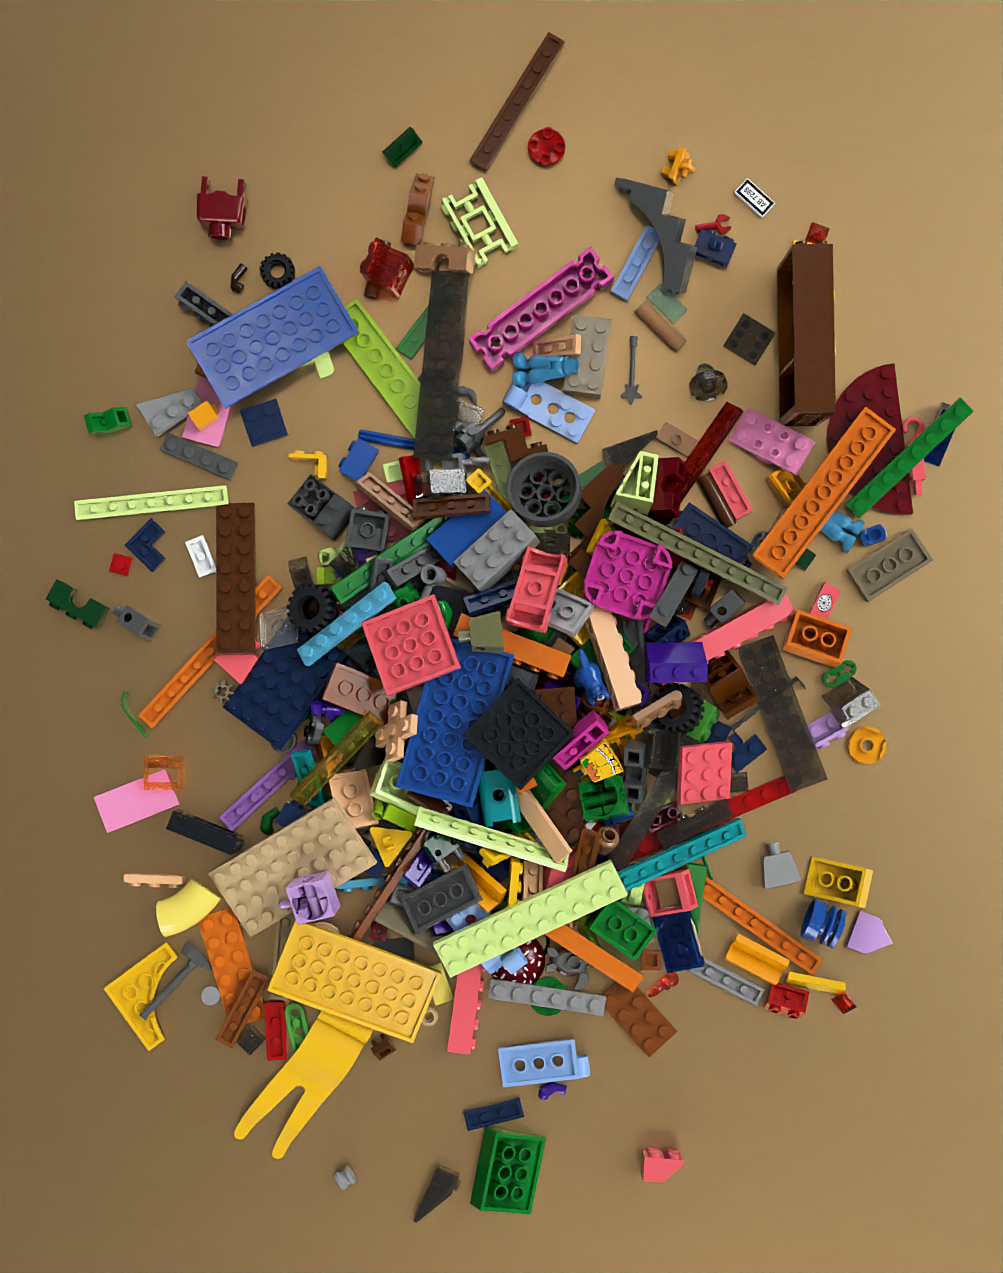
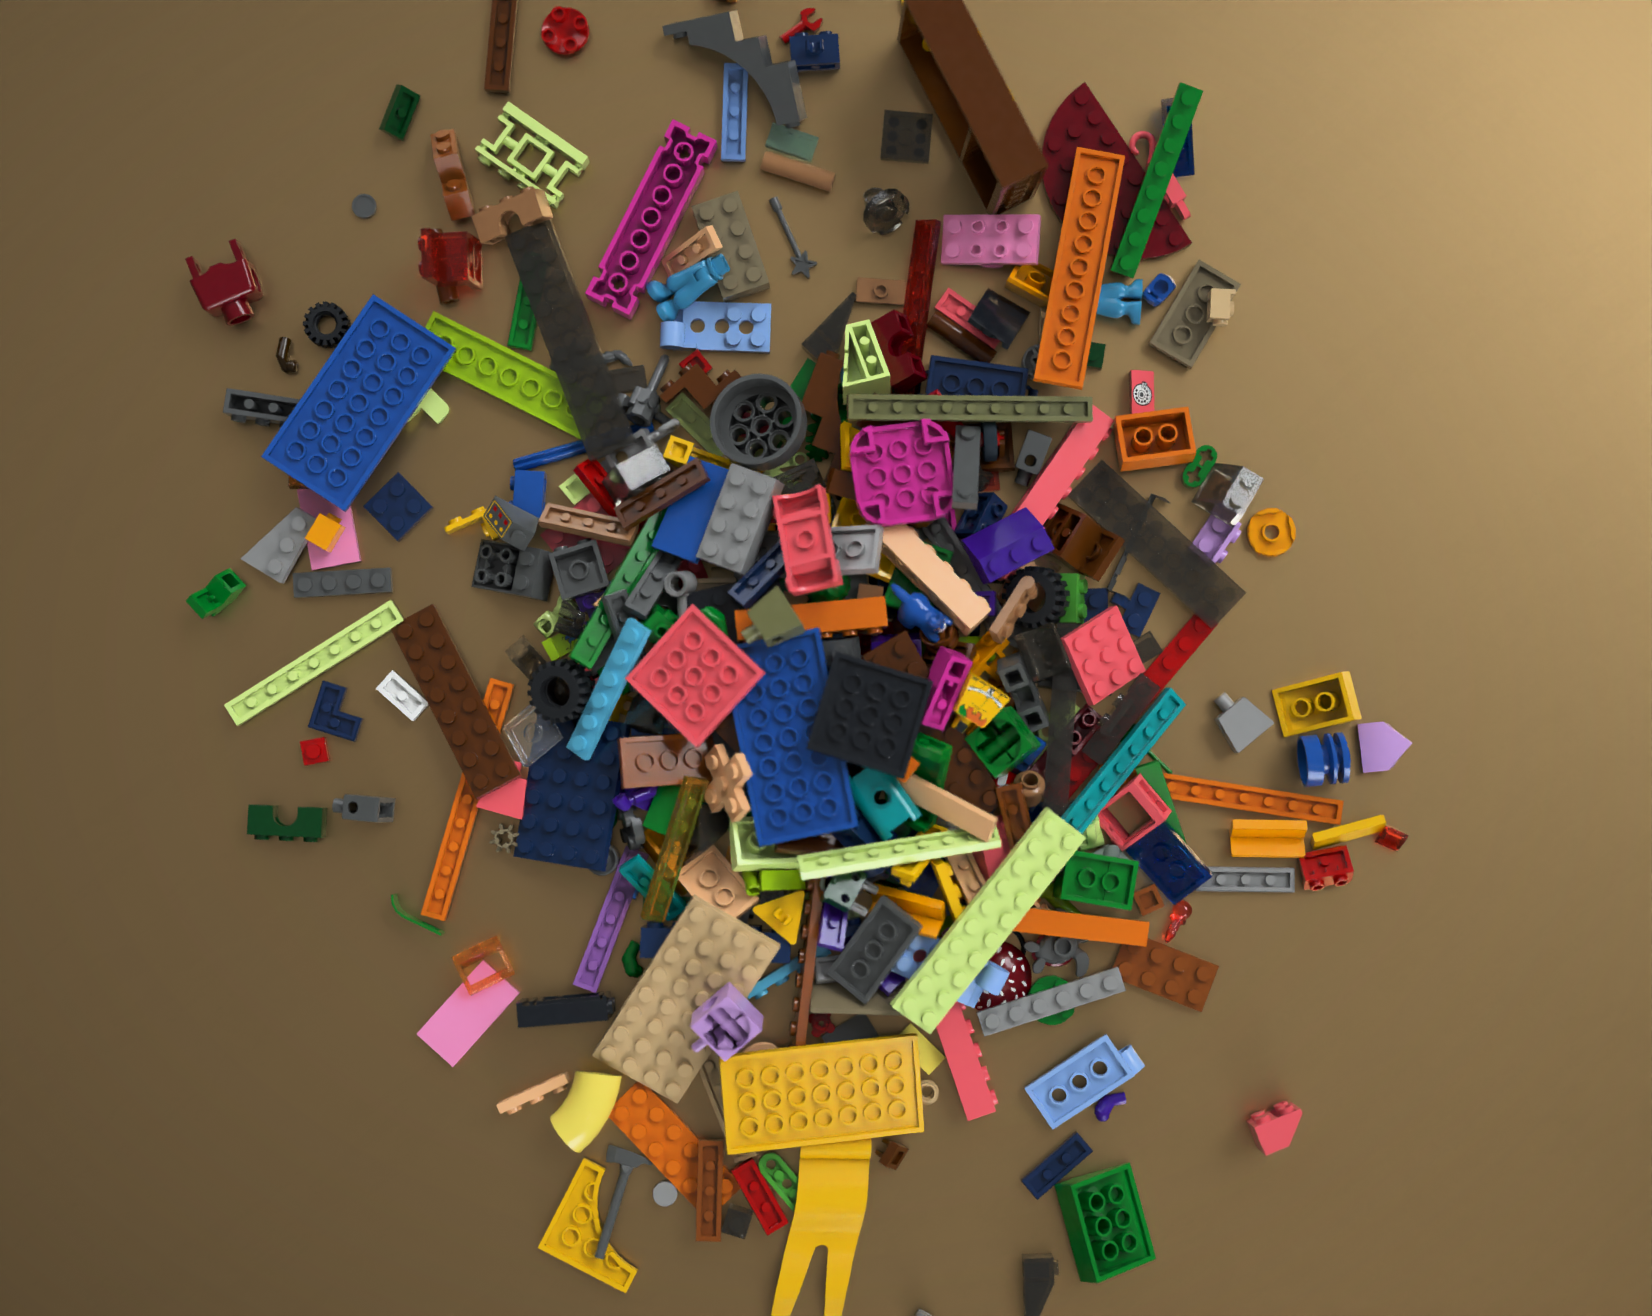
camera: 30 degrees left, 0 degrees up
none -> dark grey piece [352,194,377,219]
none -> dark grey slope [484,496,539,551]
none -> black slope [967,288,1030,350]
none -> tan brick [1206,288,1236,327]

